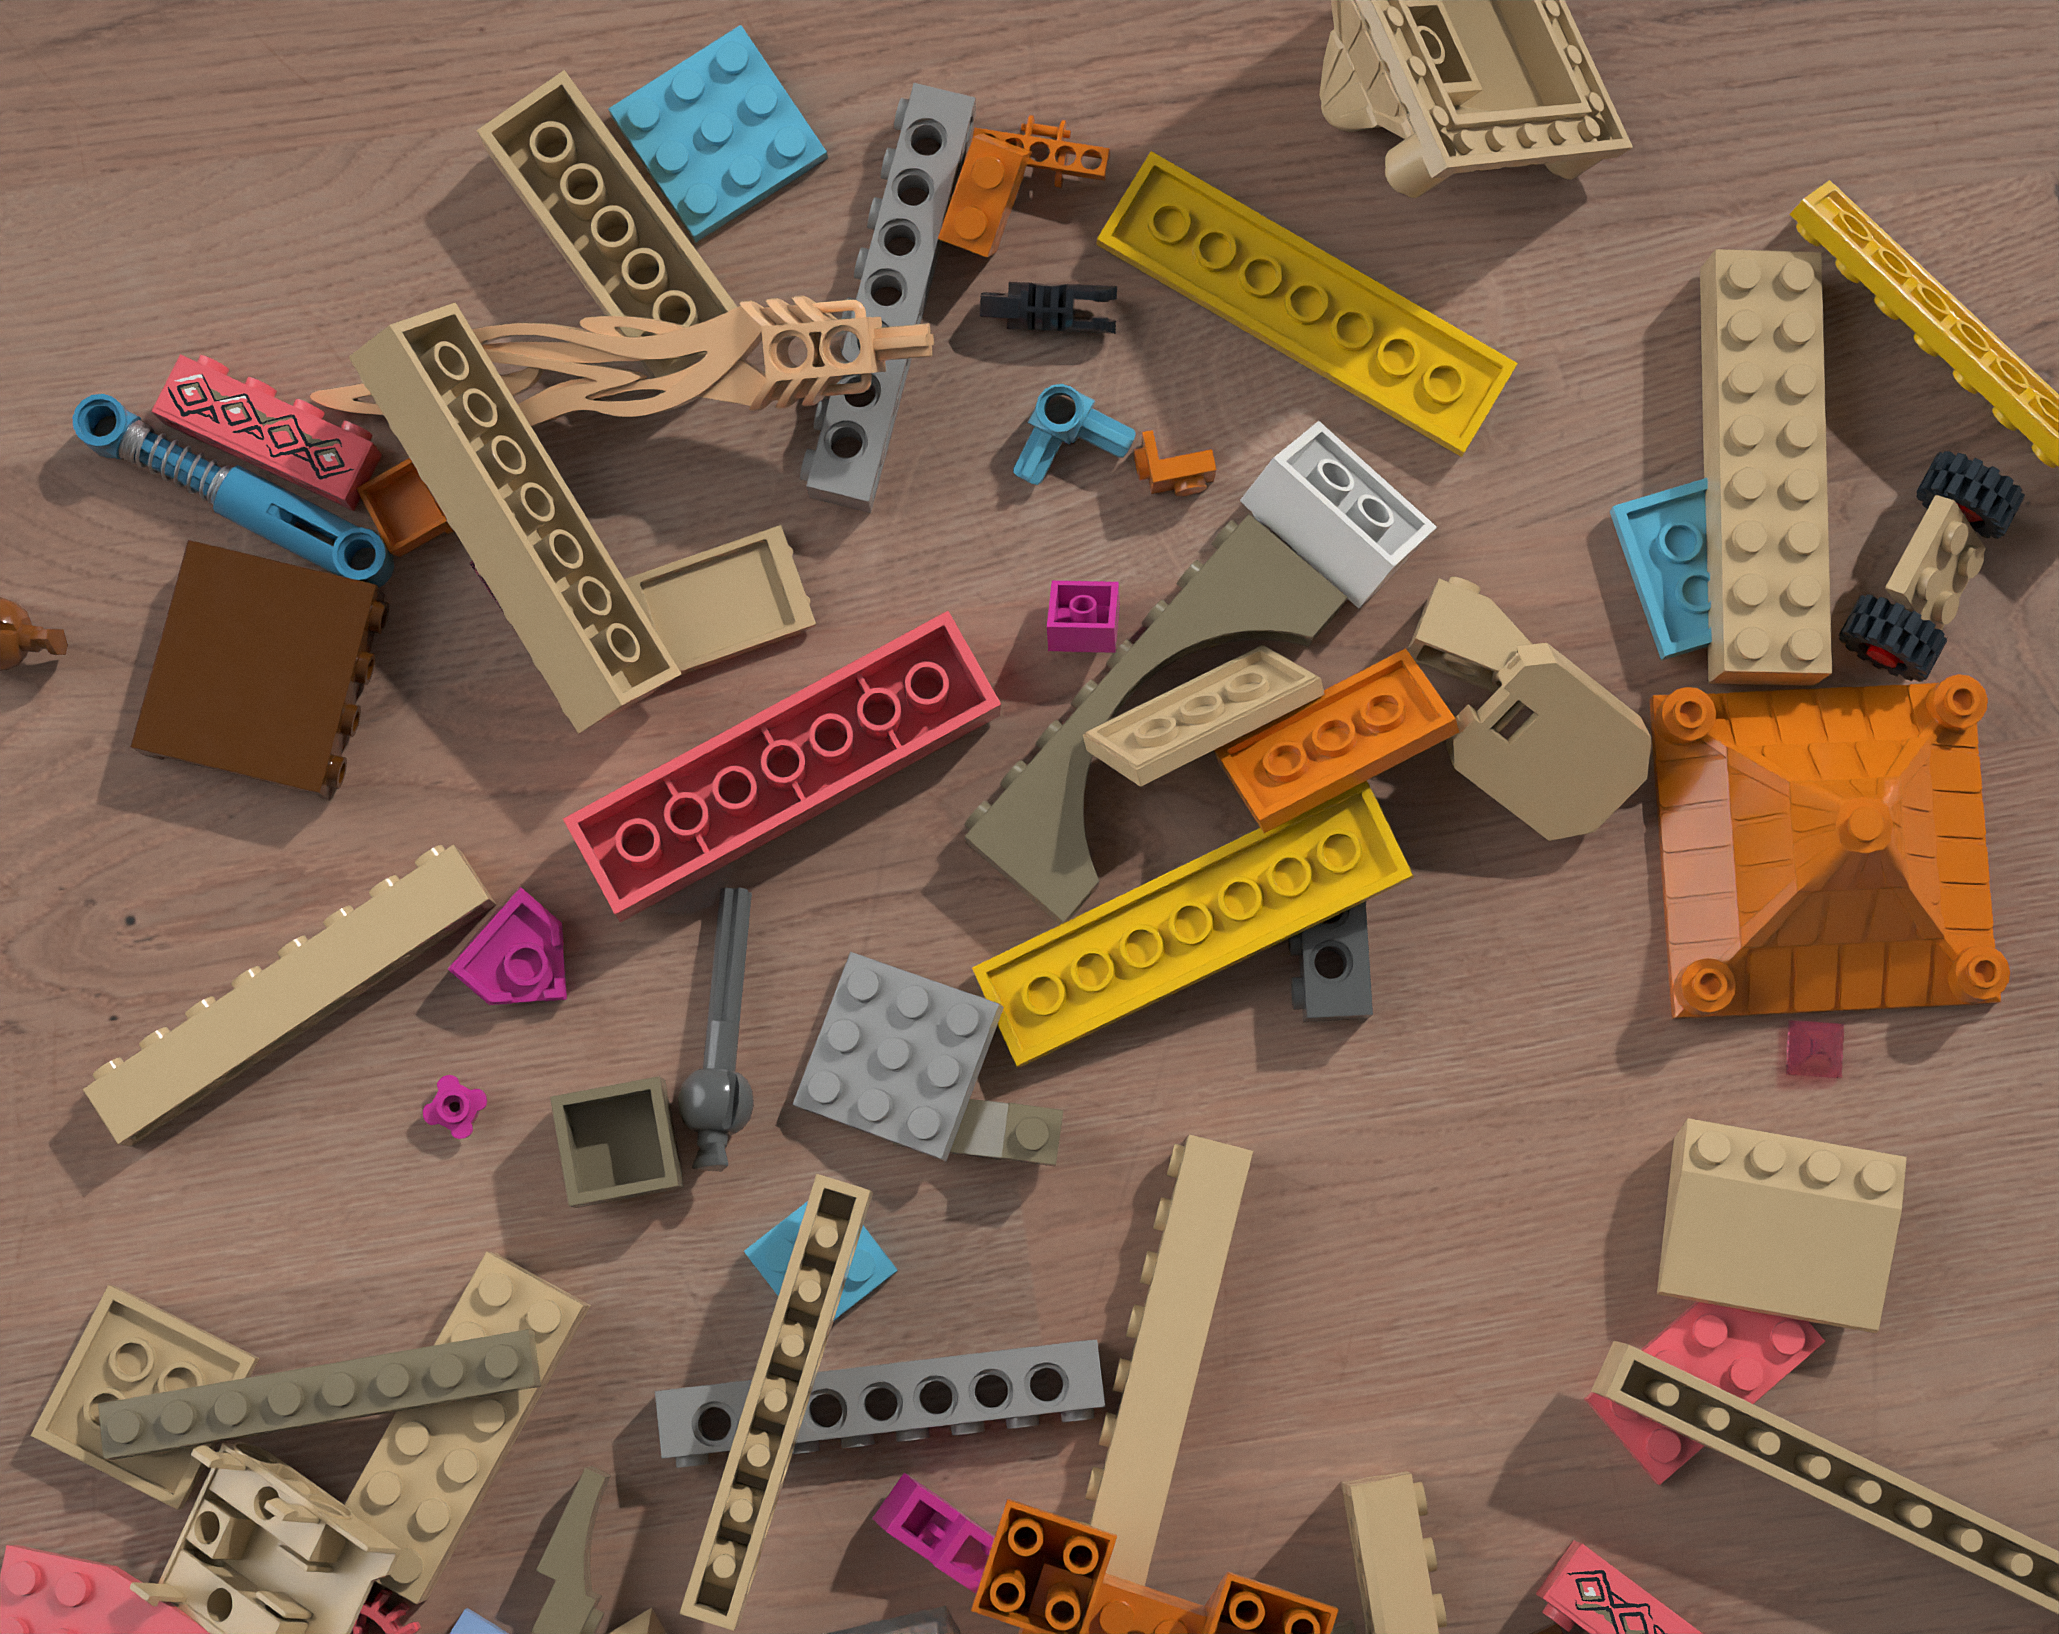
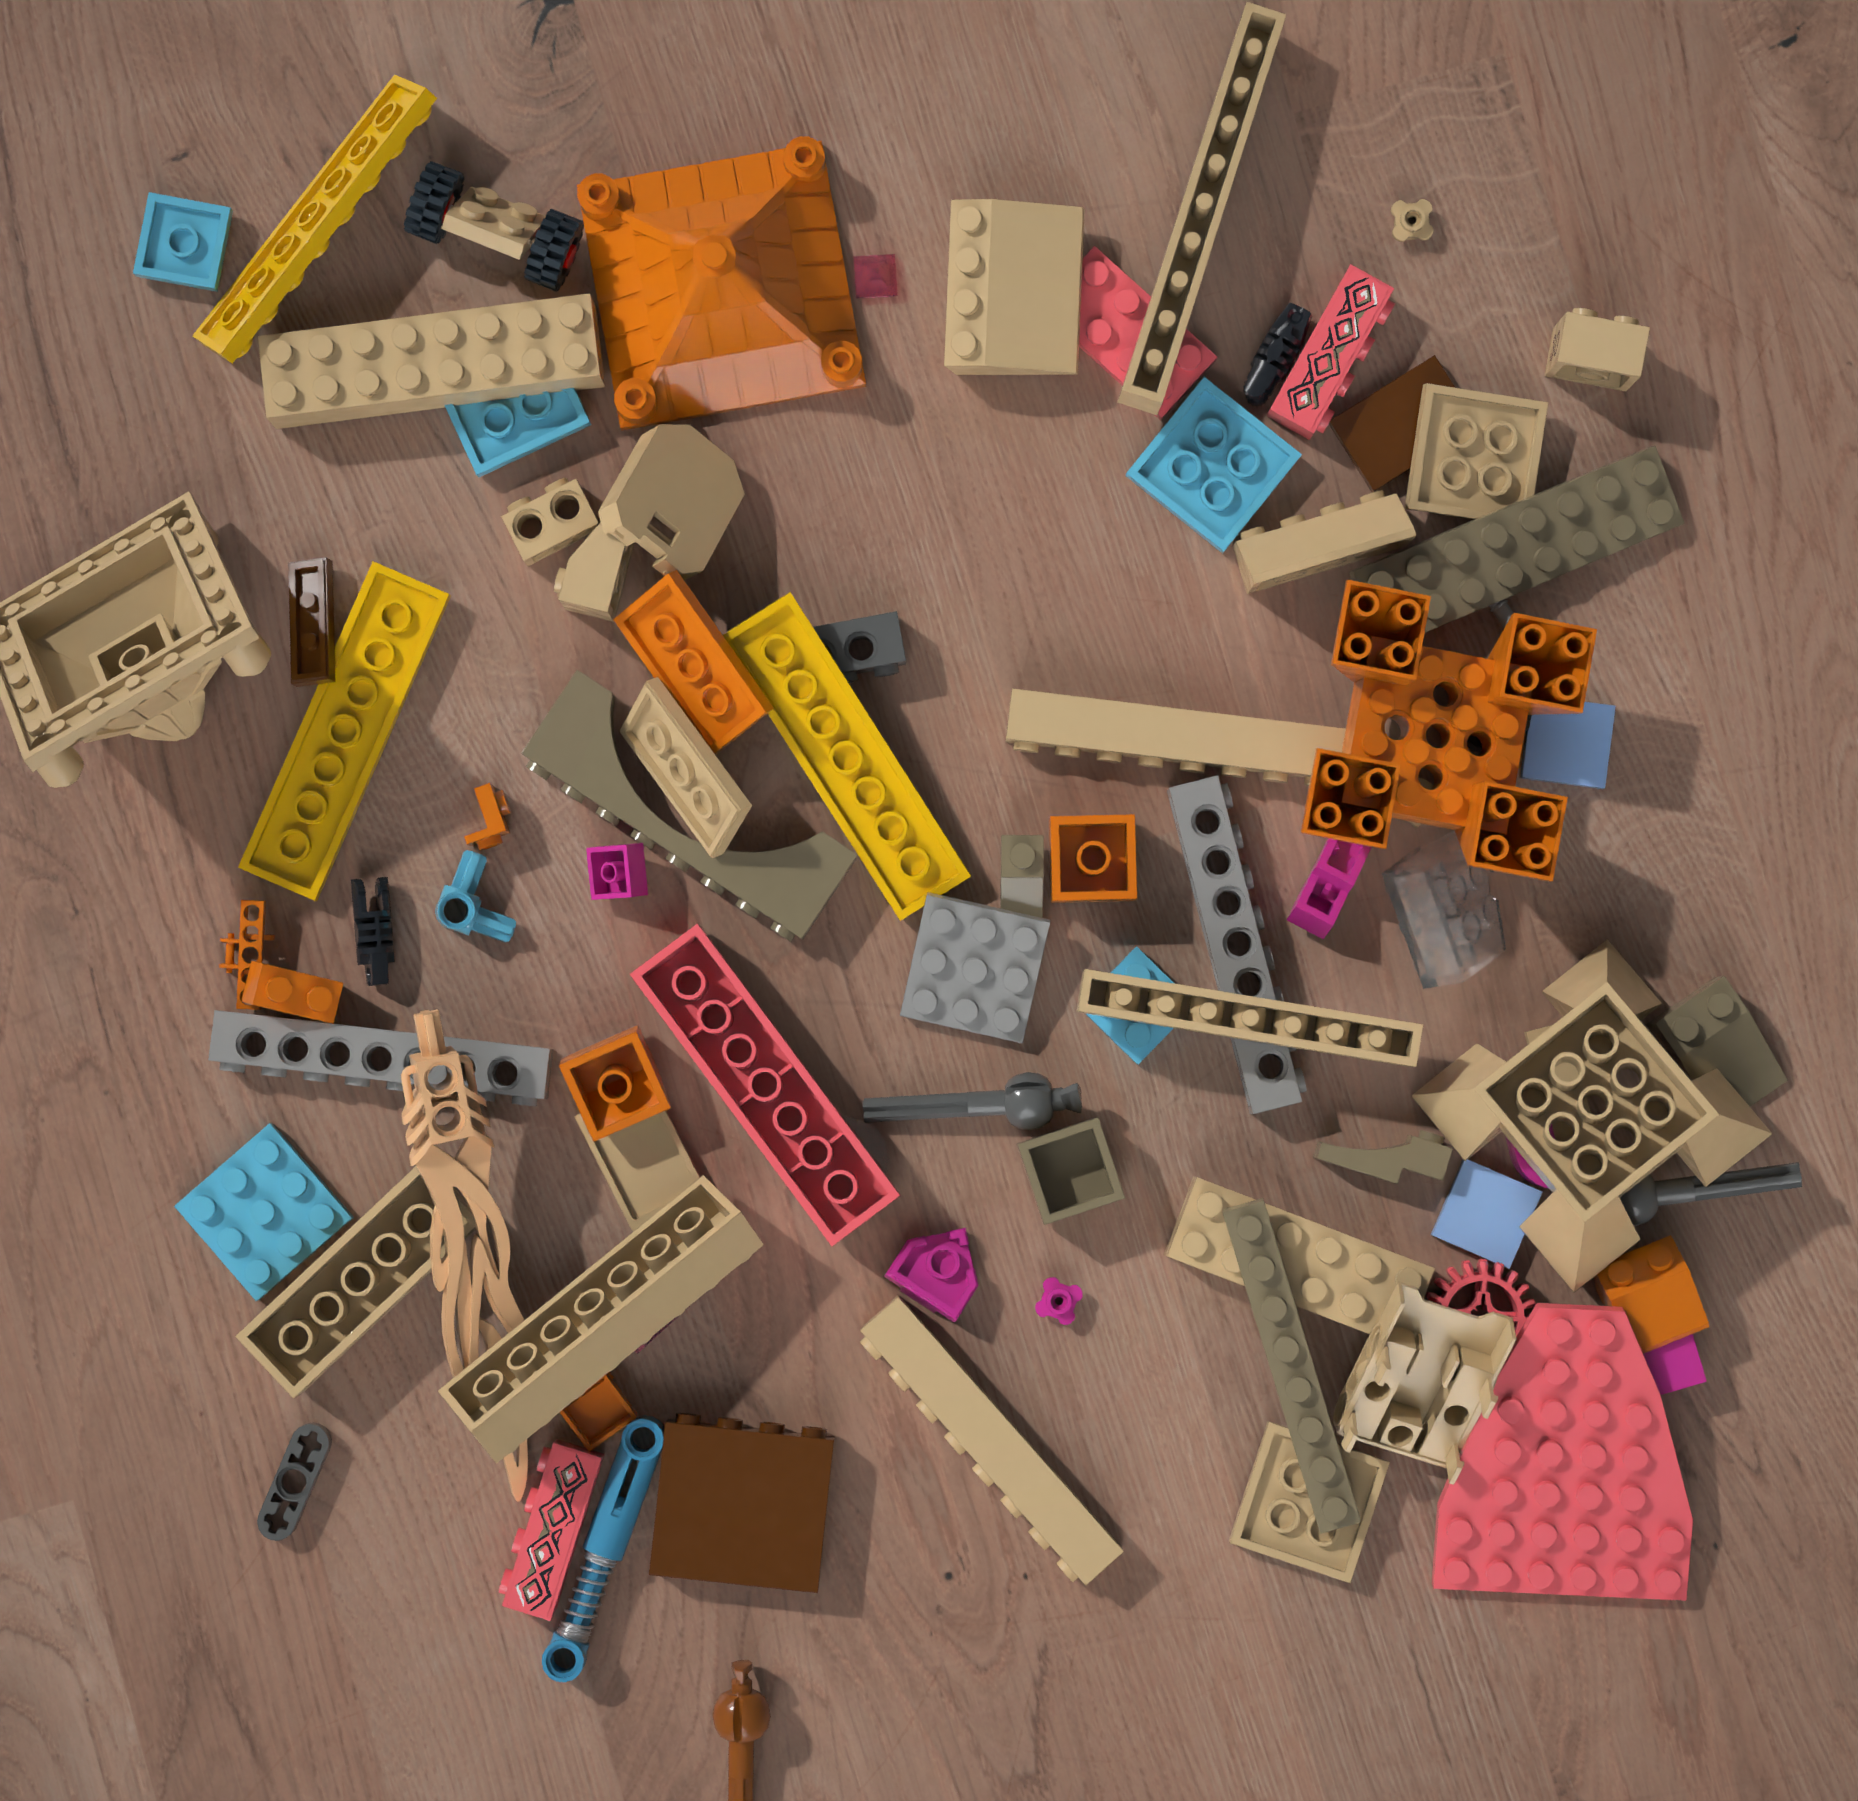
camera: 100 degrees left, 5 degrees up
white slope [1240,421,1437,608] -> none
none -> medium azure plate [133,192,233,292]
none -> dark grey beam [257,1422,332,1541]
none -> reddish brown tile [288,557,336,687]
none -> tan brick [501,478,599,566]
none -> orange slope [559,1025,671,1142]
none -> orange brick [1049,814,1137,903]
none -> medium azure plate [1125,377,1302,554]
none -> black hinge [1243,302,1312,408]

